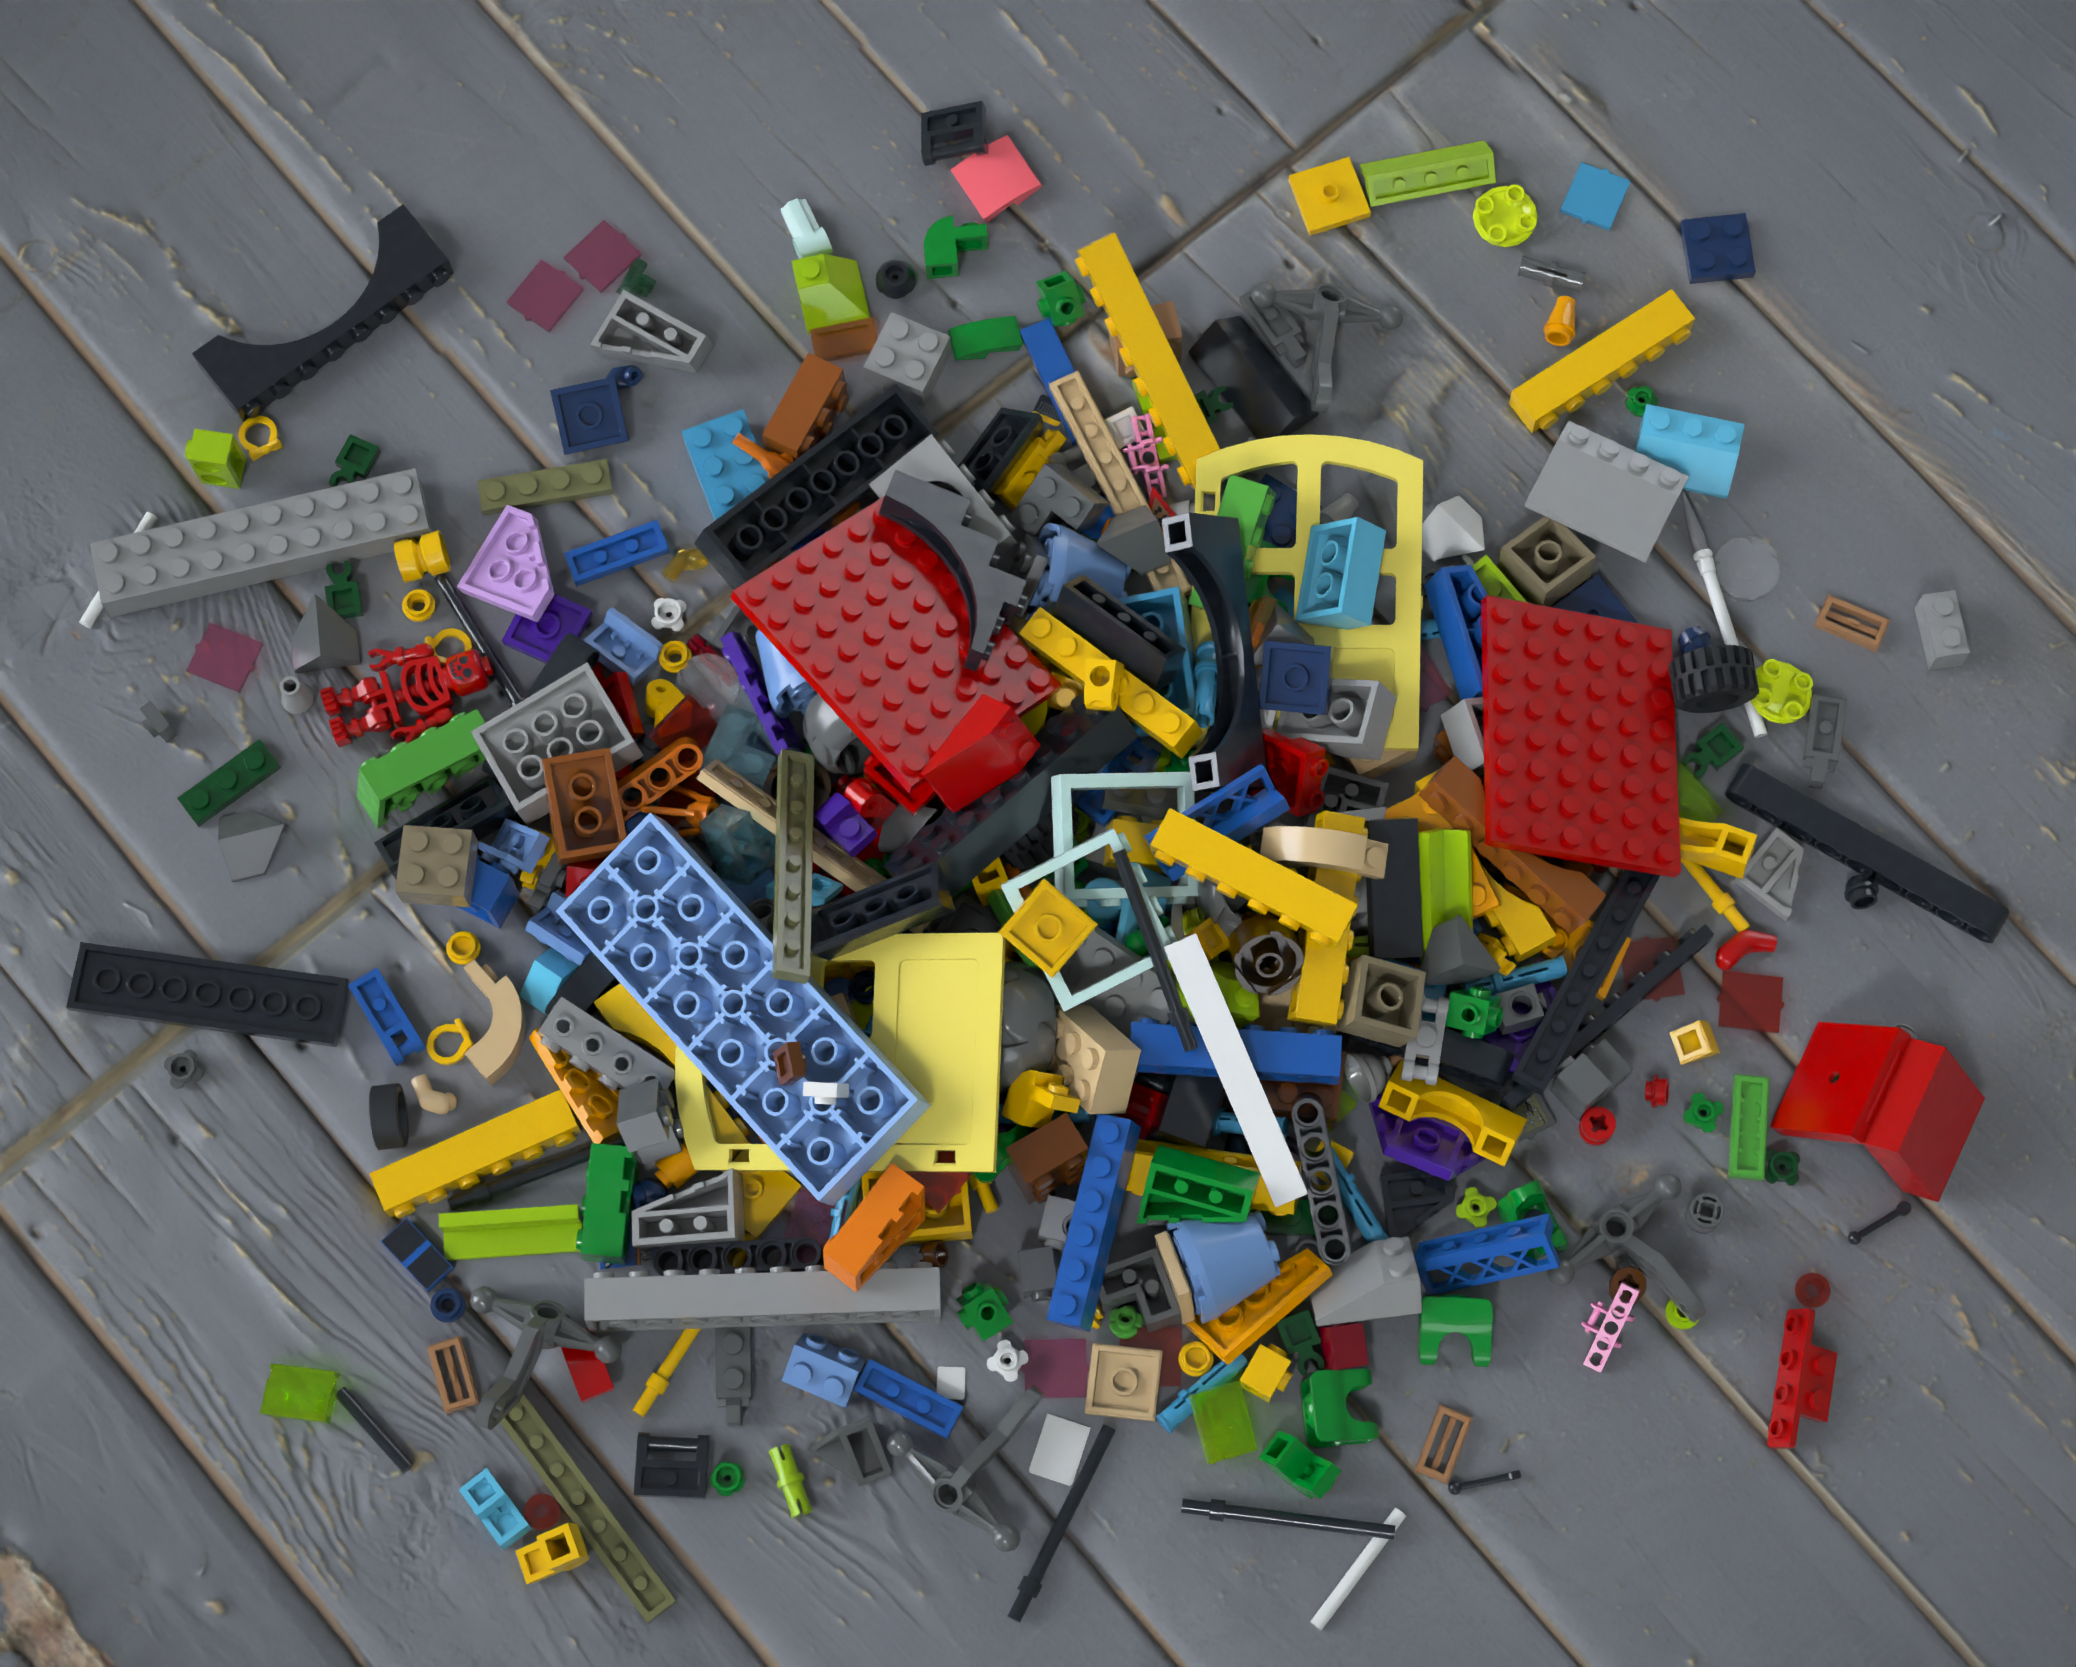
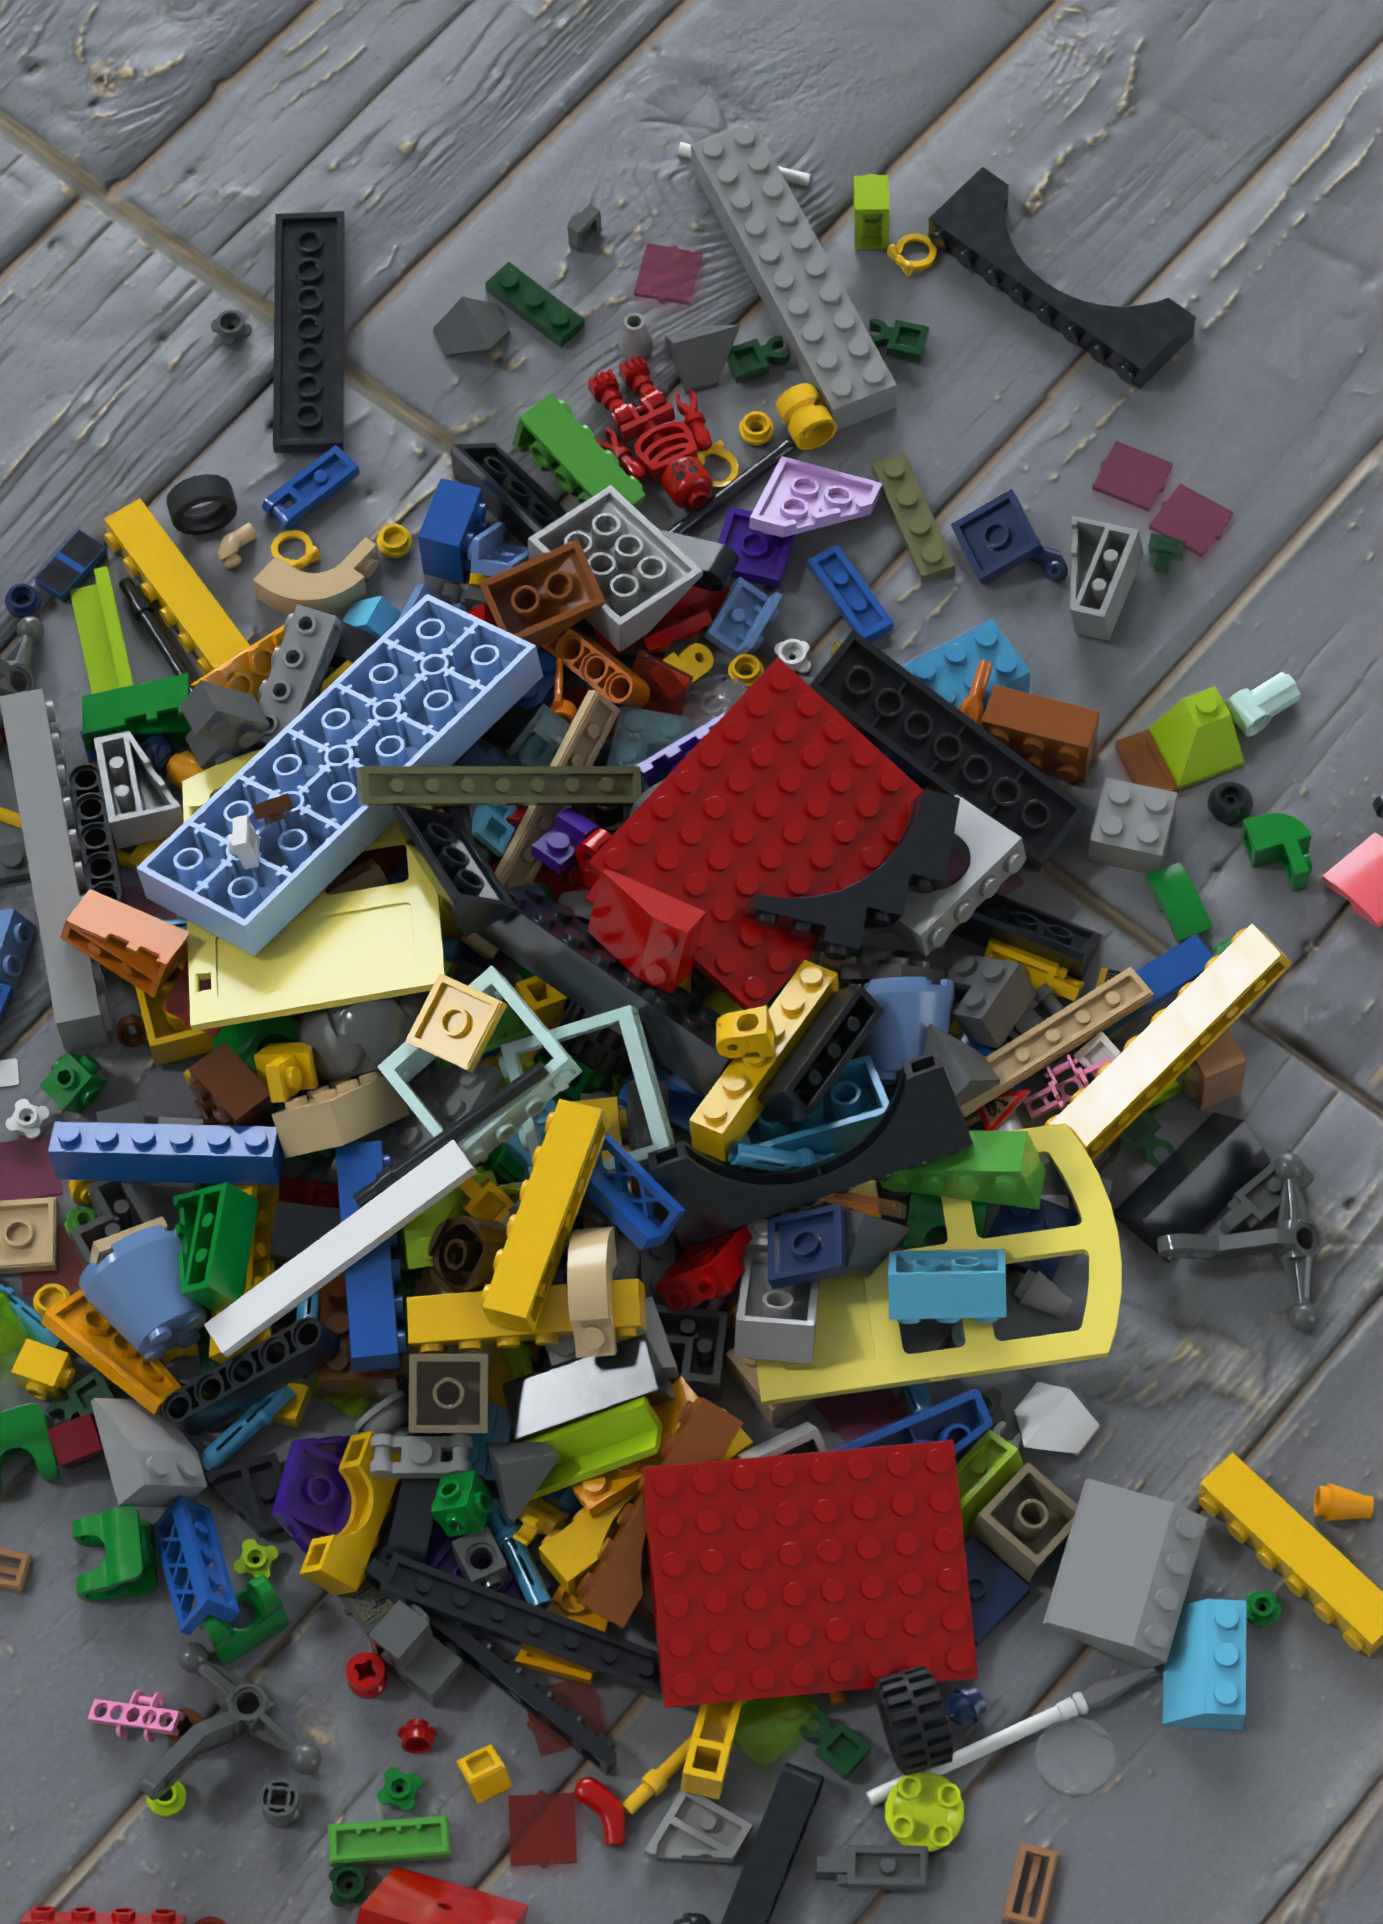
camera: 80 degrees right, 10 degrees down
dark tan brick [395,825,478,907] -> none

